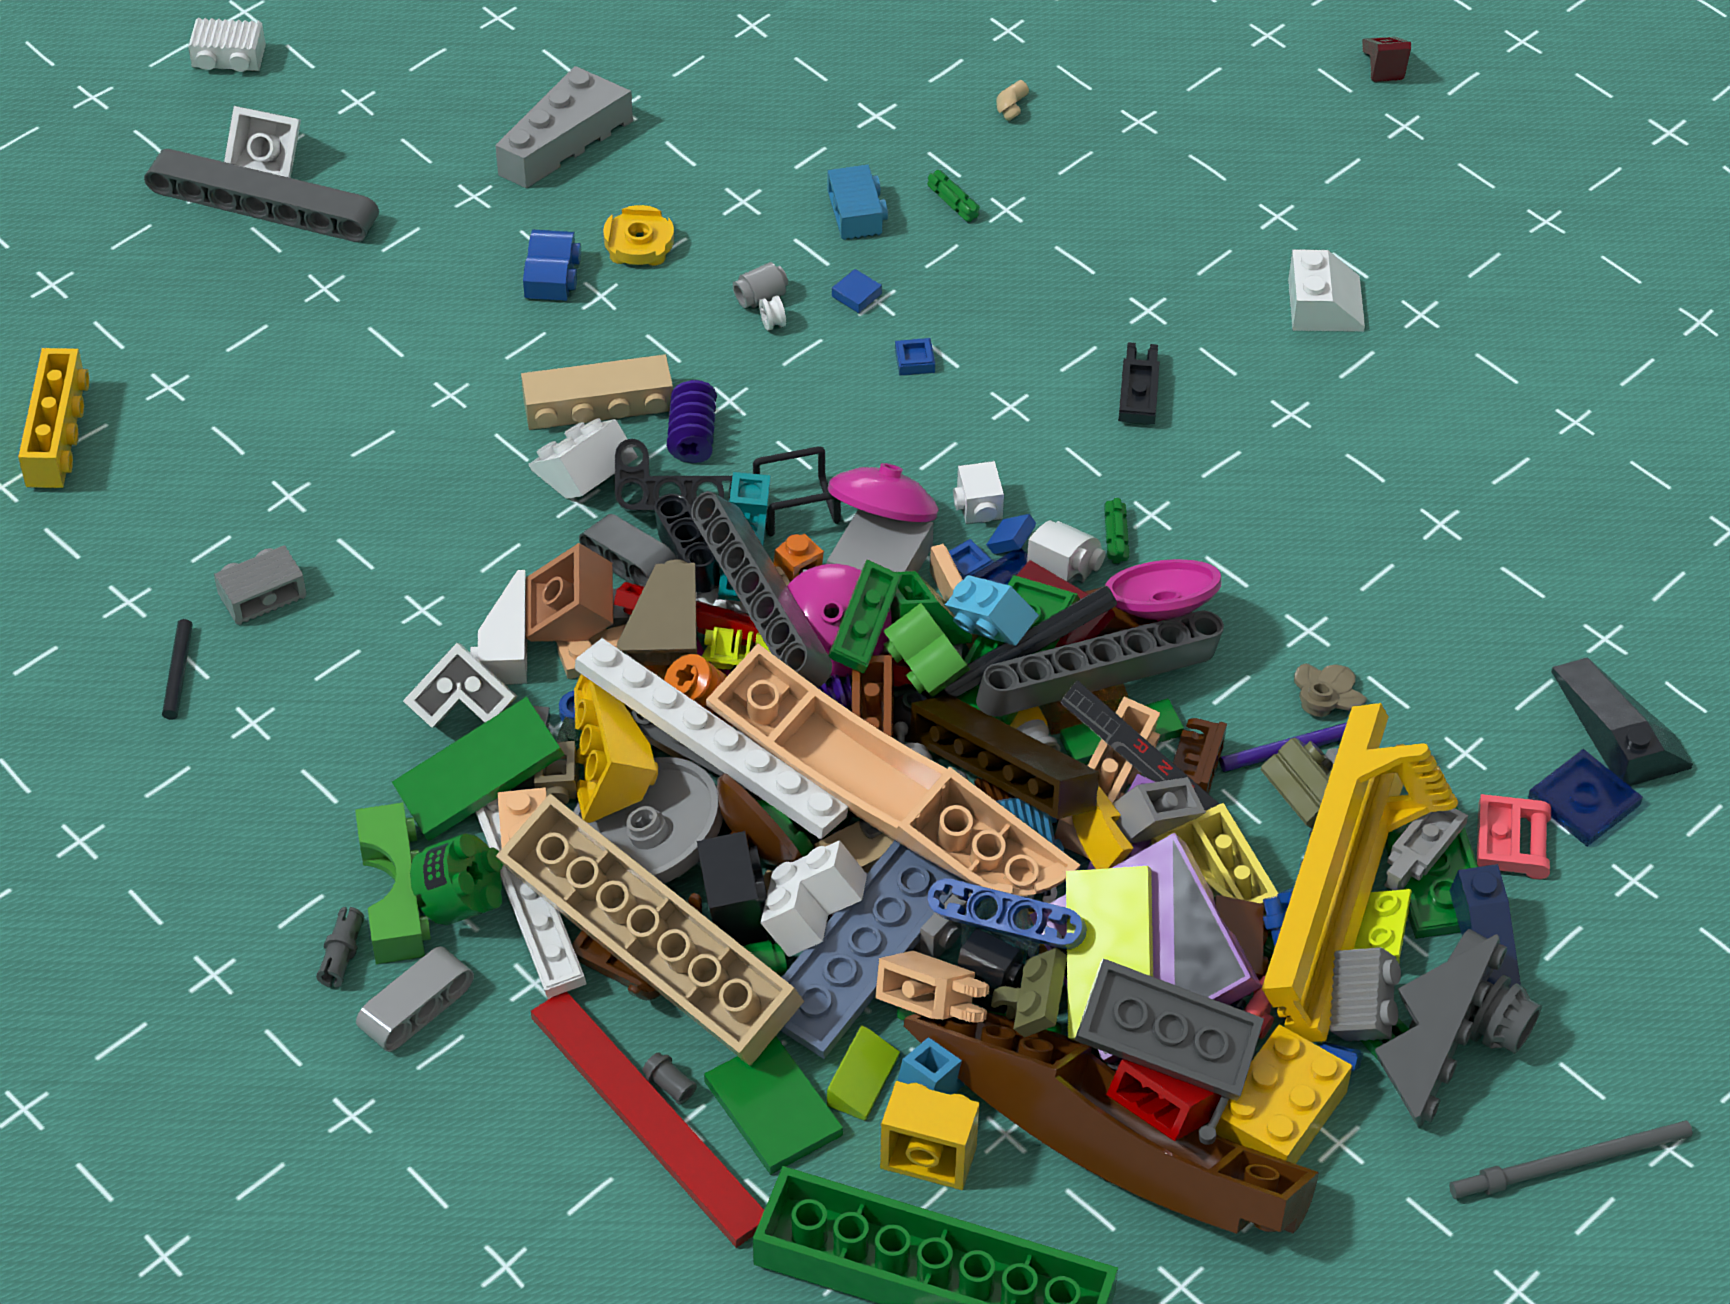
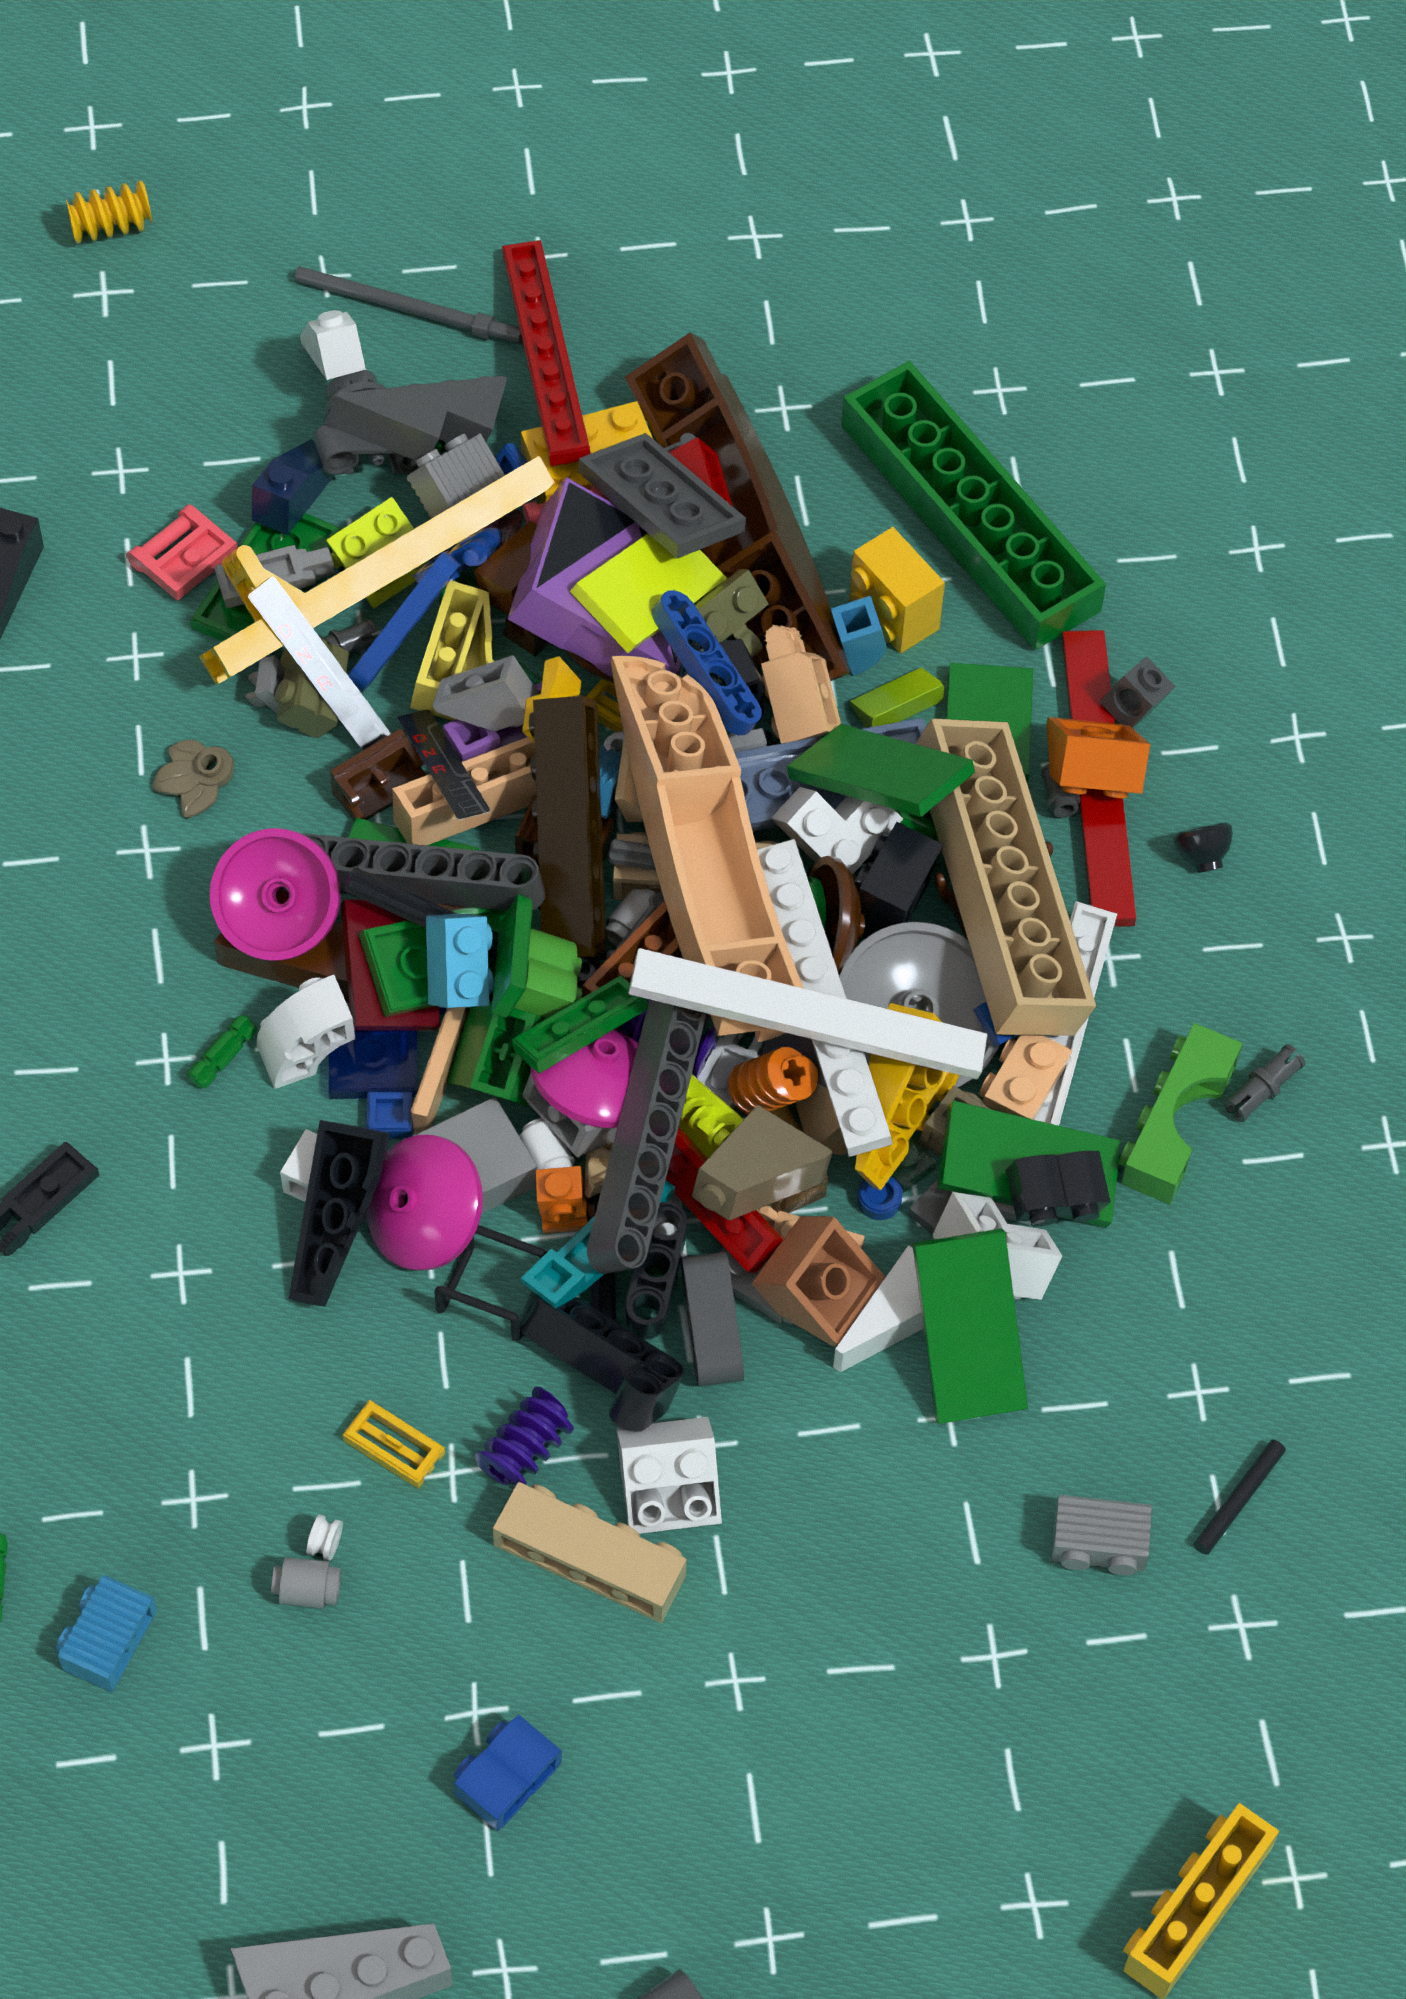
camera: 145 degrees left, 10 degrees up
light grey beam [356,946,474,1052] -> none
green brick [410,833,503,926] -> none
yellow plate [603,205,674,266] -> none
blue tile [832,269,882,313] -> none
blue tile [895,338,935,376] -> none
blue tile [986,514,1037,554] -> none
dark purple bar [1219,722,1347,772] -> none
clear blue tile [1528,749,1643,847] -> none
none -> sticker [248,577,391,750]
none -> black wedge [289,1120,389,1307]
none -> white slope [300,310,366,380]
none -> yellow tile [343,1400,445,1489]
none -> blue beam [348,551,461,693]
none -> green tile [492,894,533,1018]
none -> red tile [502,240,591,466]
none -> white tile [628,948,987,1079]
none -> green tile [786,724,975,817]
none -> green tile [912,1228,1028,1424]
none -> black brick [1006,1151,1111,1227]
none -> orange slope [1046,717,1150,798]
none -> dark grey brick [1099,656,1176,728]
none -> black brick [1173,822,1233,873]

